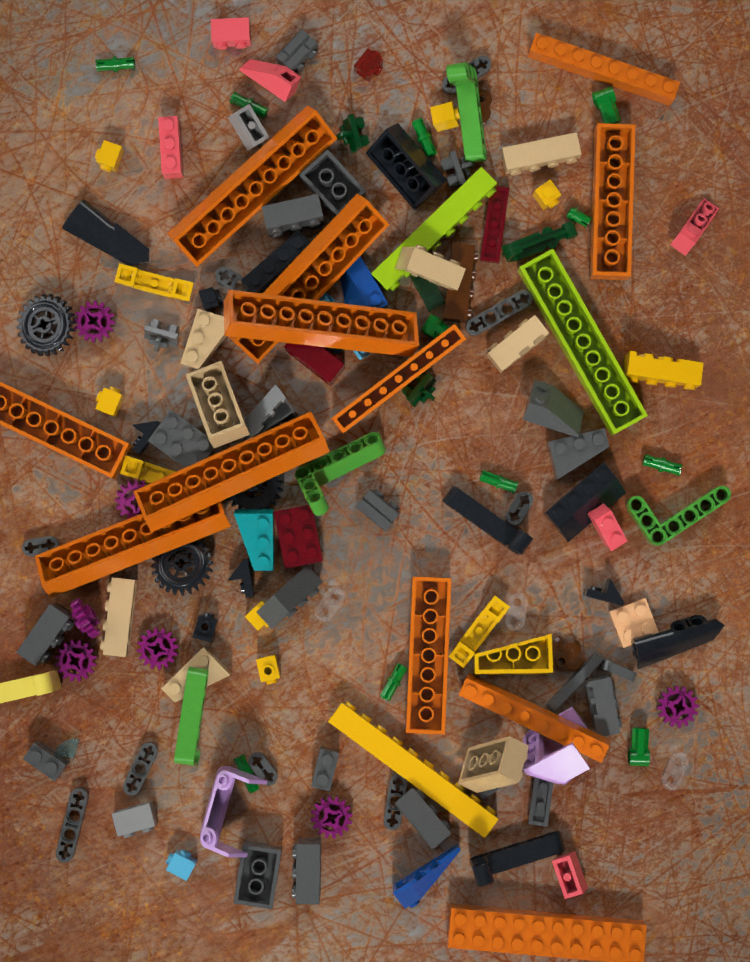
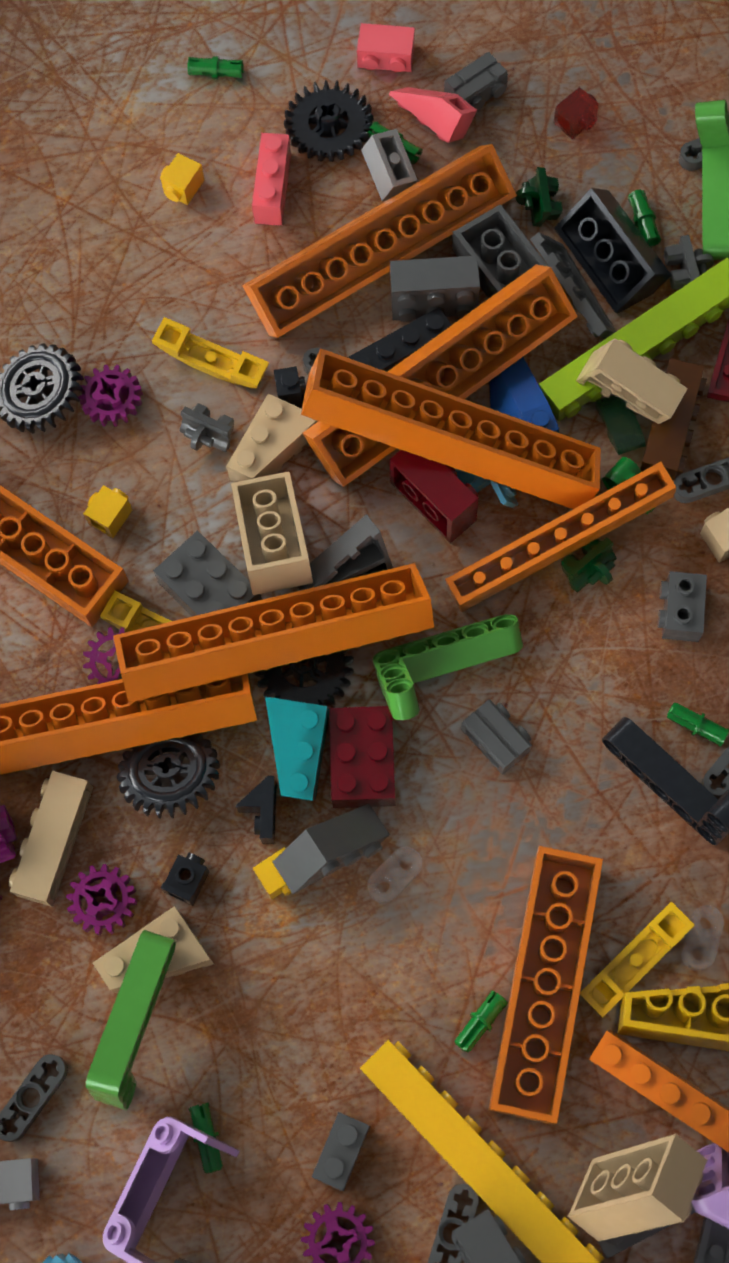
camera: 15 degrees right, 15 degrees down
black panel [62,199,149,266] -> none
black slope [132,421,161,455] -> none
dark grey beam [248,752,278,786] -> none
yellow brick [256,654,281,685] -> none
yellow brick [430,101,460,132] -> none
none -> black gear [283,80,374,162]
none -> dark grey wing [530,232,617,339]
none -> dark grey brick [657,571,707,642]

